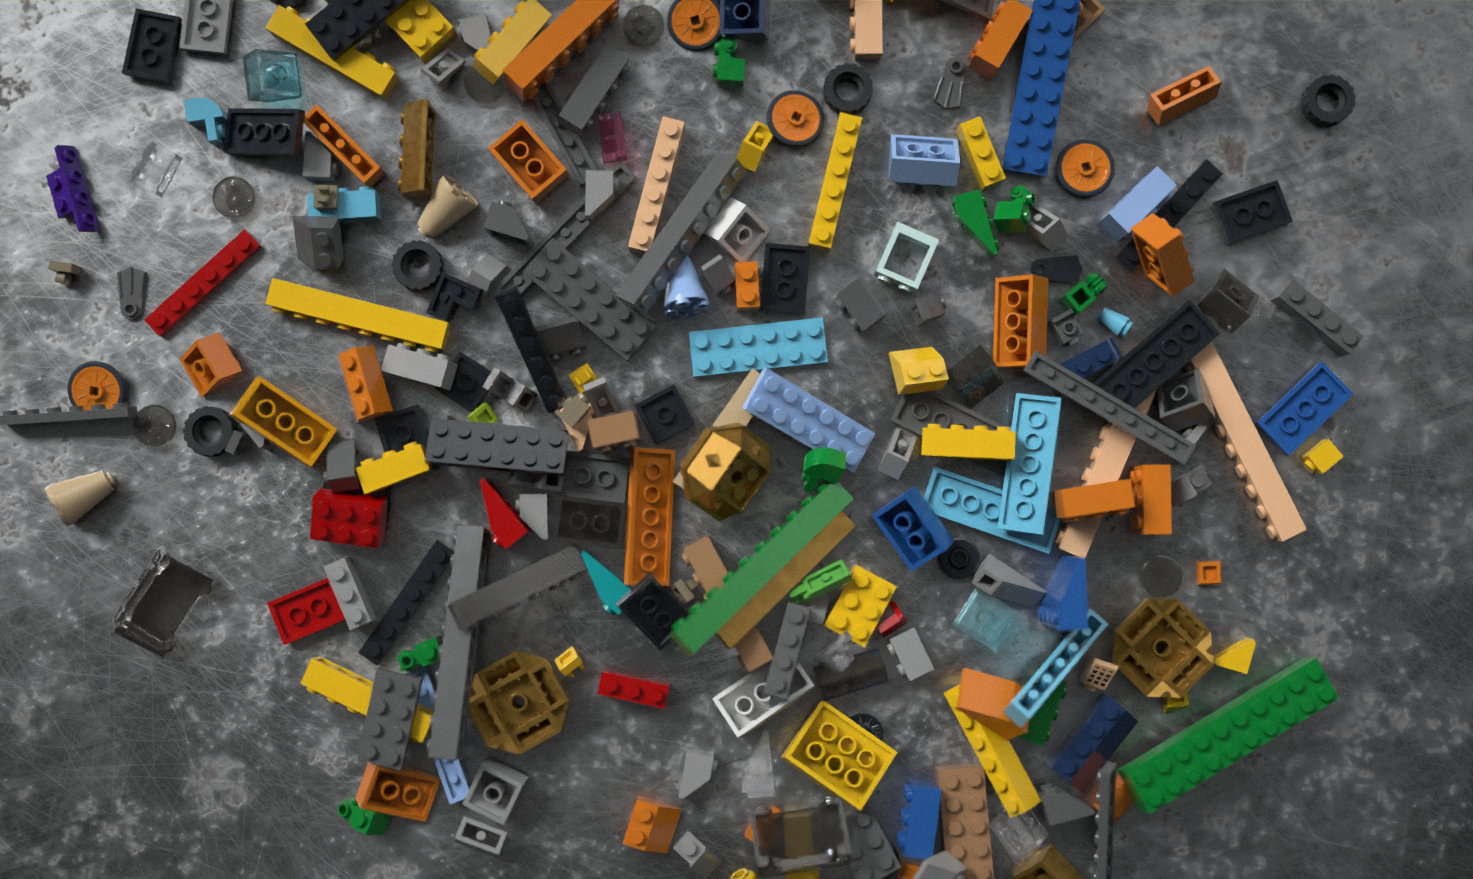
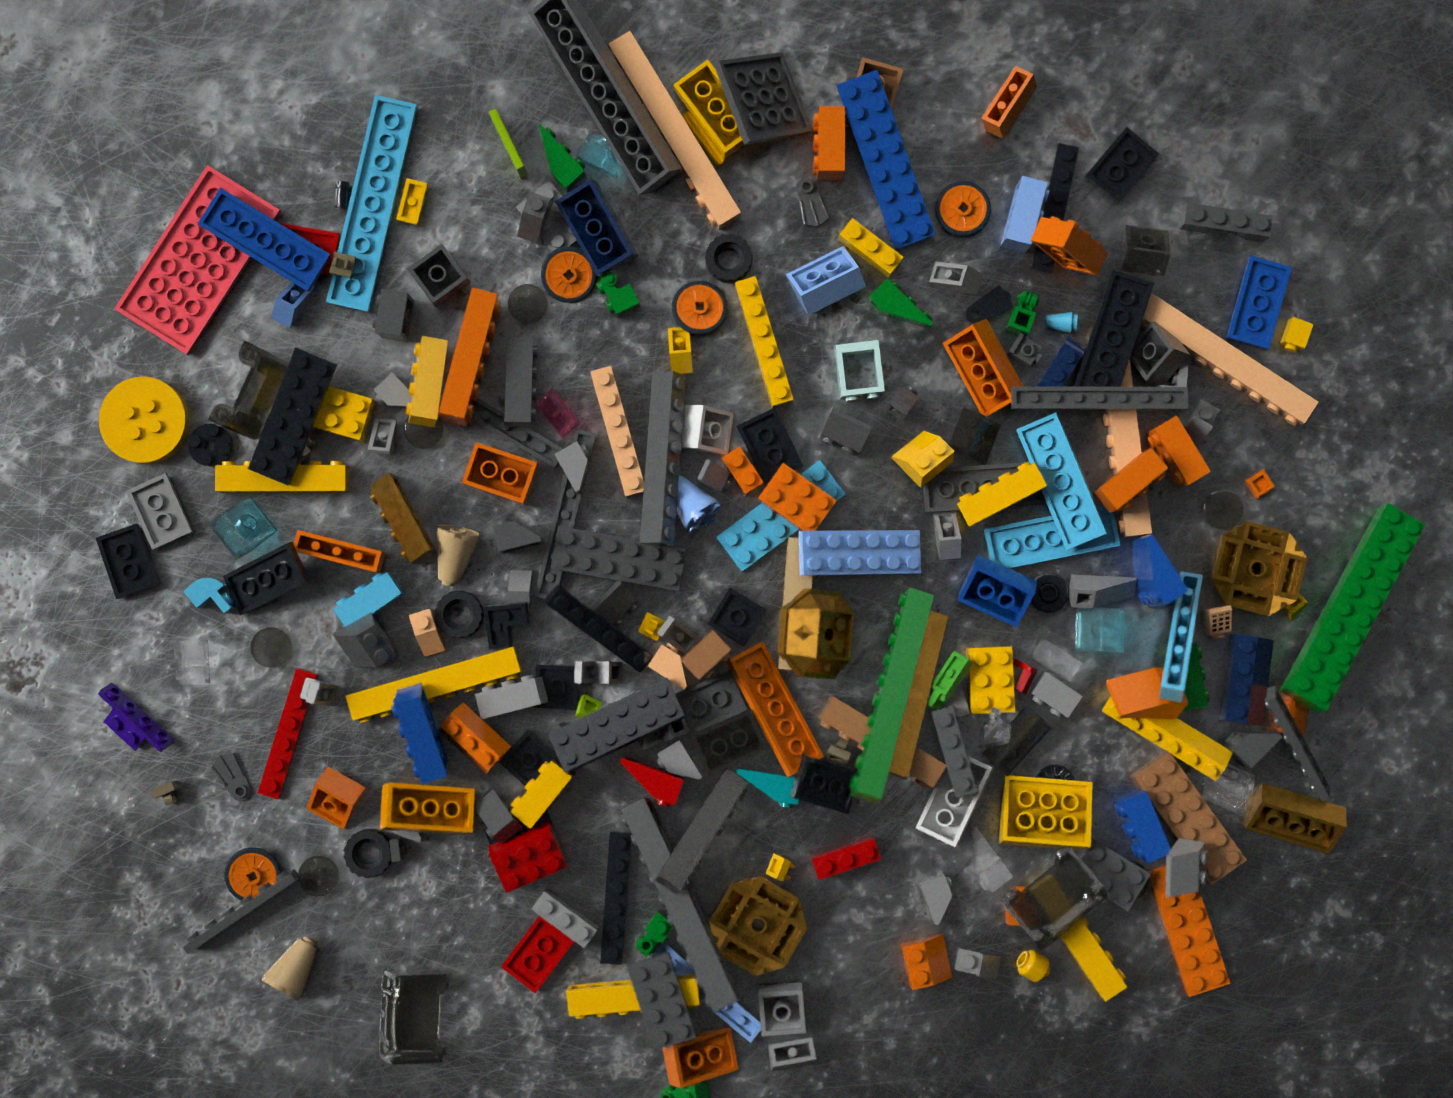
camera: 25 degrees left, 0 degrees up
light grey slope [303,131,339,182] -> none
dark tan tile [313,185,339,210] -> none
dark tan brick [554,392,592,429] -> none
green brick [801,447,847,493] -> none
green brick [993,186,1035,233] -> none
yellow slope [1213,637,1256,674] -> none
black tyre [1300,74,1356,127] -> none
none -> light grey slope [300,678,338,706]
none -> blue brick [392,683,449,784]
none -> light nougat slope [409,609,446,657]
none -> orange brick [758,463,837,531]
none -> clear brick [1029,639,1081,681]

